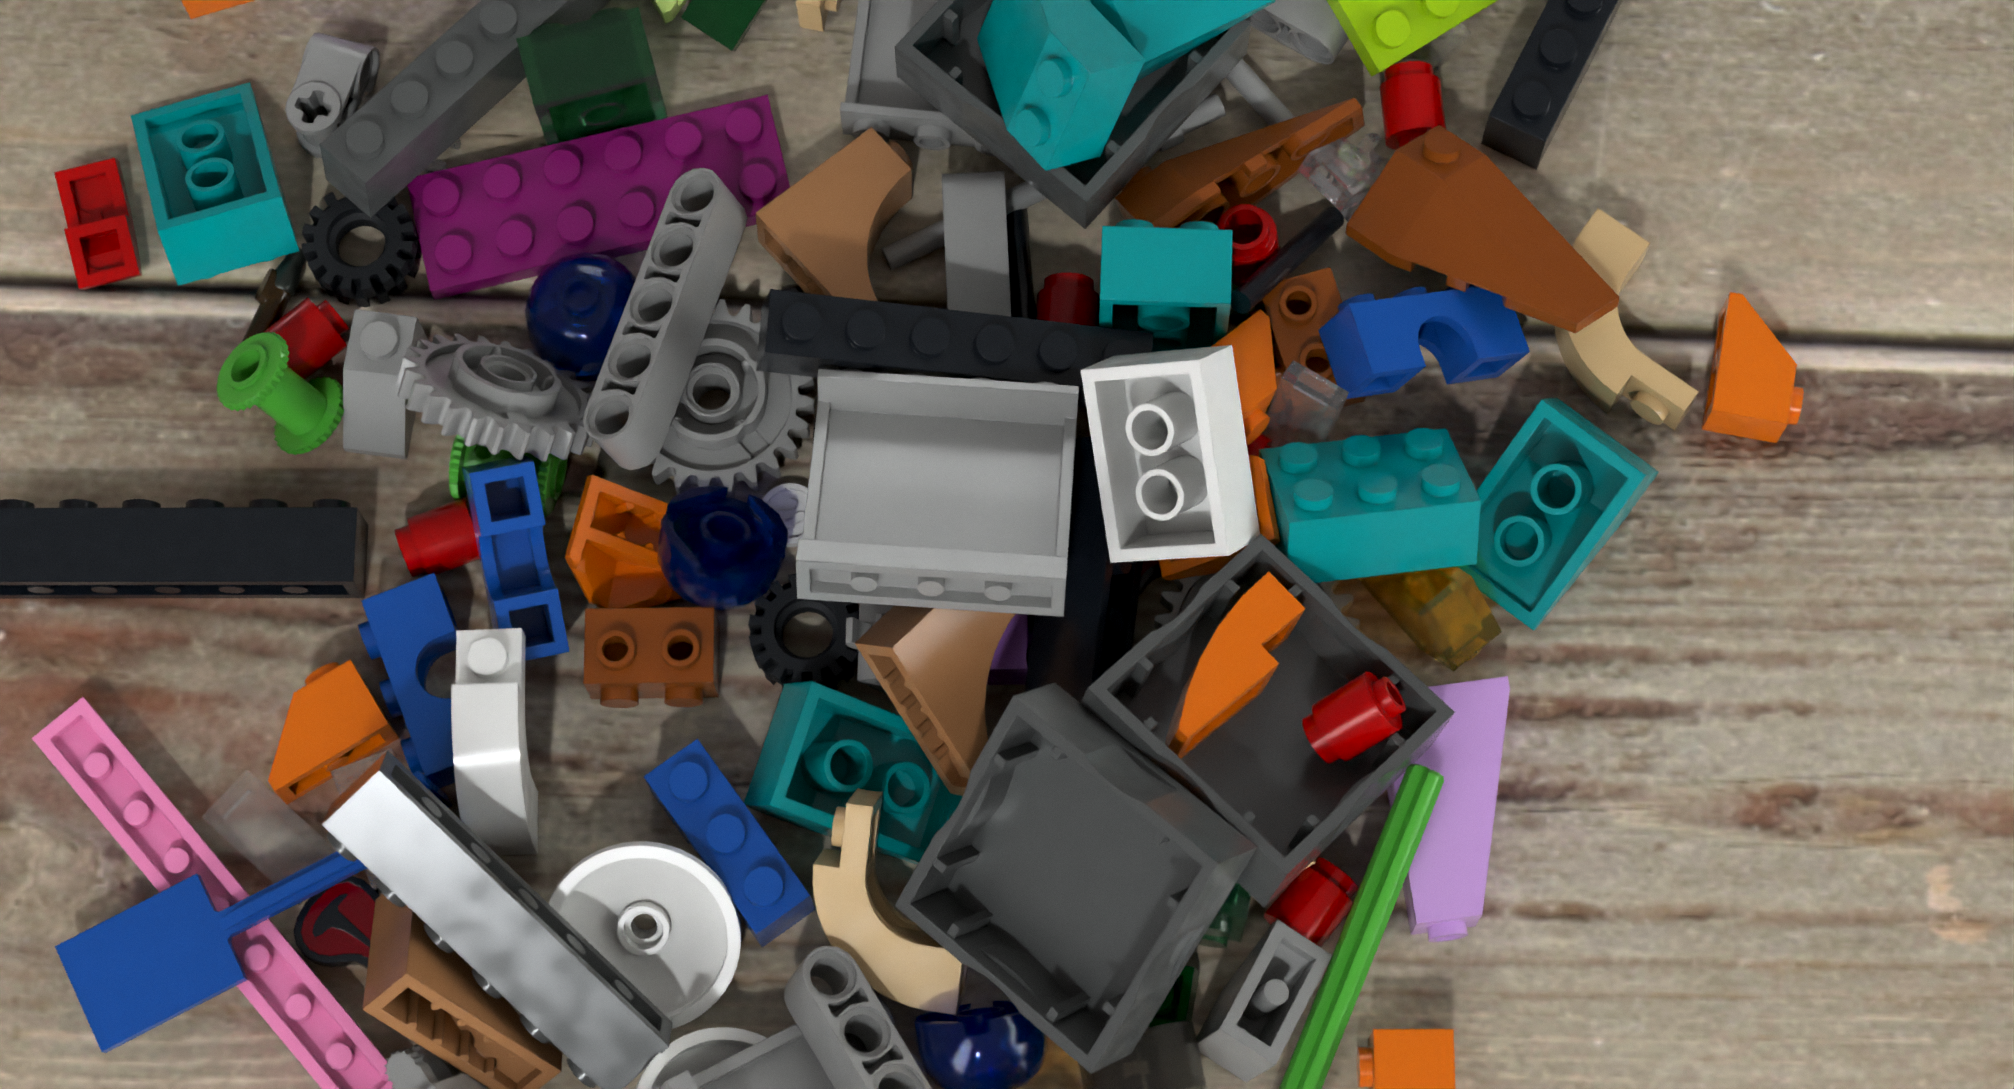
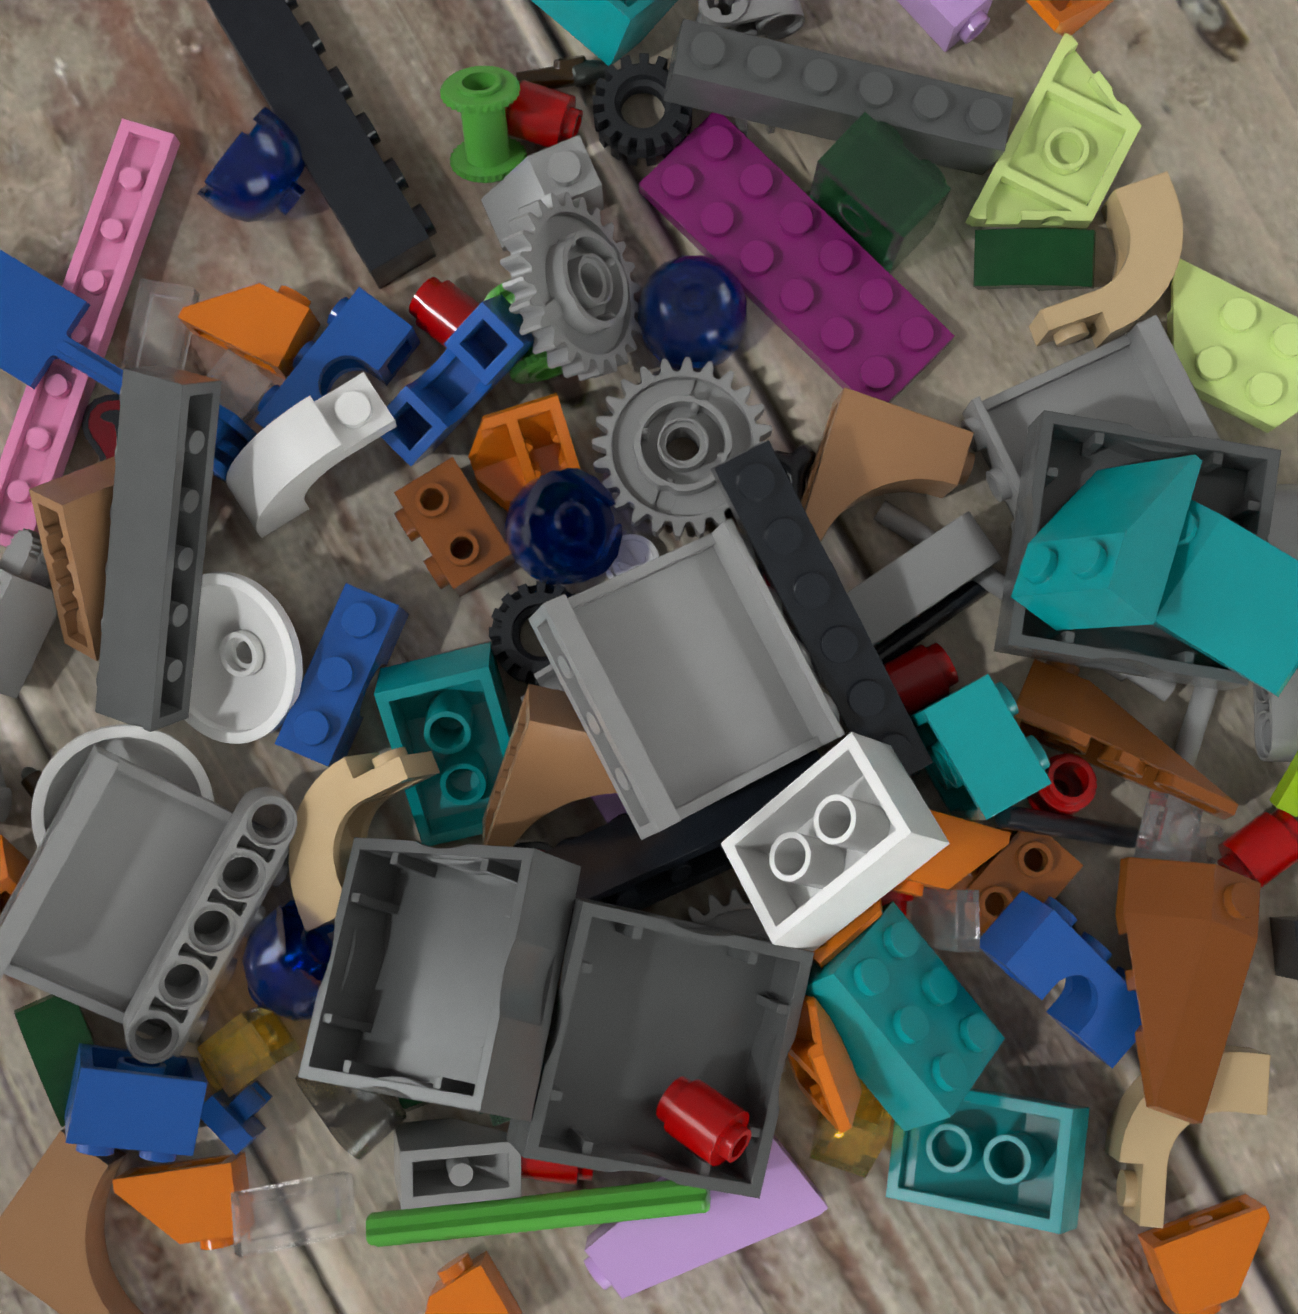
camera: 60 degrees right, 10 degrees up
light grey beam [583,168,747,470] -> none
orange slope [1165,571,1305,759] -> none
none -> clear blue cylinder [197,106,306,222]
none -> orange slope [787,995,862,1134]

